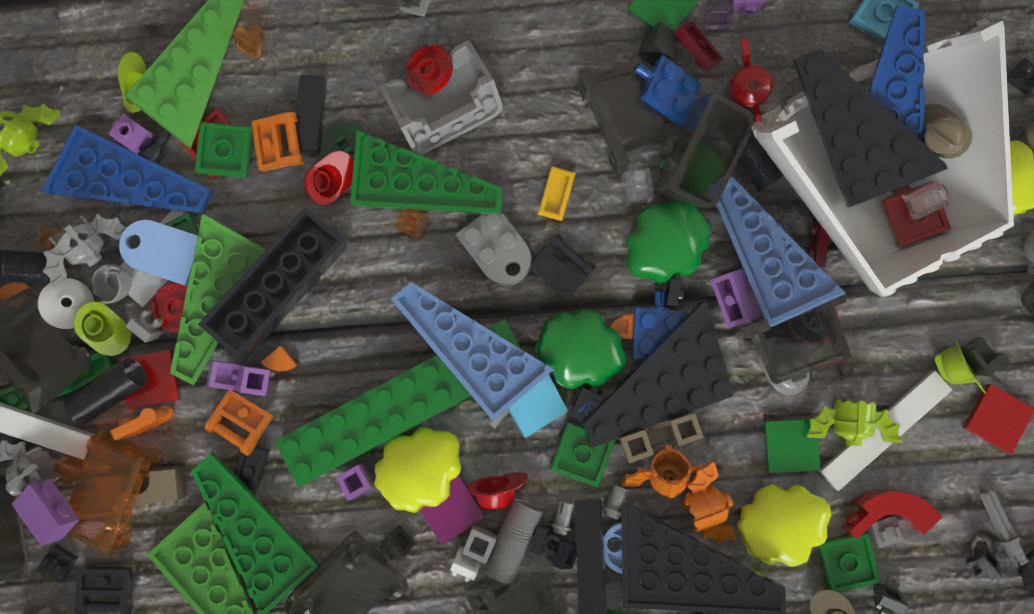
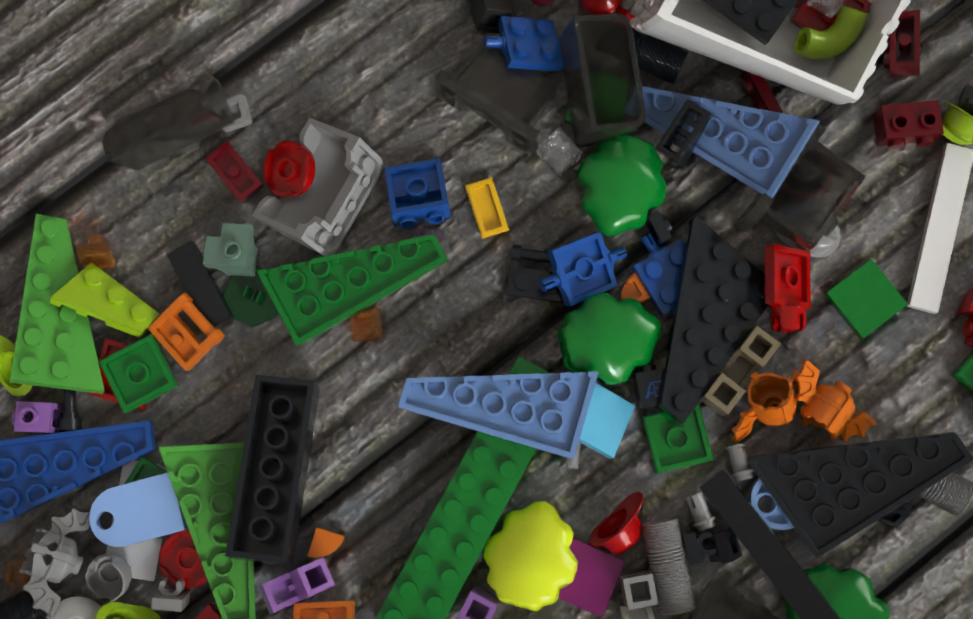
camera: 35 degrees left, 5 degrees down
red piece [303,151,354,205] -> none
light grey plate [455,213,532,286] -> none
medium lavender brick [710,268,764,328] -> none
neon yellow piece [737,484,832,567] -> none
lime helmet [806,399,902,446] -> none
none -> lime wing [50,262,160,338]
none -> sand green brick [203,223,258,276]
none -> dark red plate [205,141,264,204]
none -> blue plate [384,158,451,229]
none -> blue plate [539,231,627,306]
none -> black slope [655,99,712,167]
none -> red plate [764,244,811,333]
none -> lime cylinder [794,5,869,60]
none -> dark red brick [873,100,944,149]
none -> dark red brick [884,10,920,77]

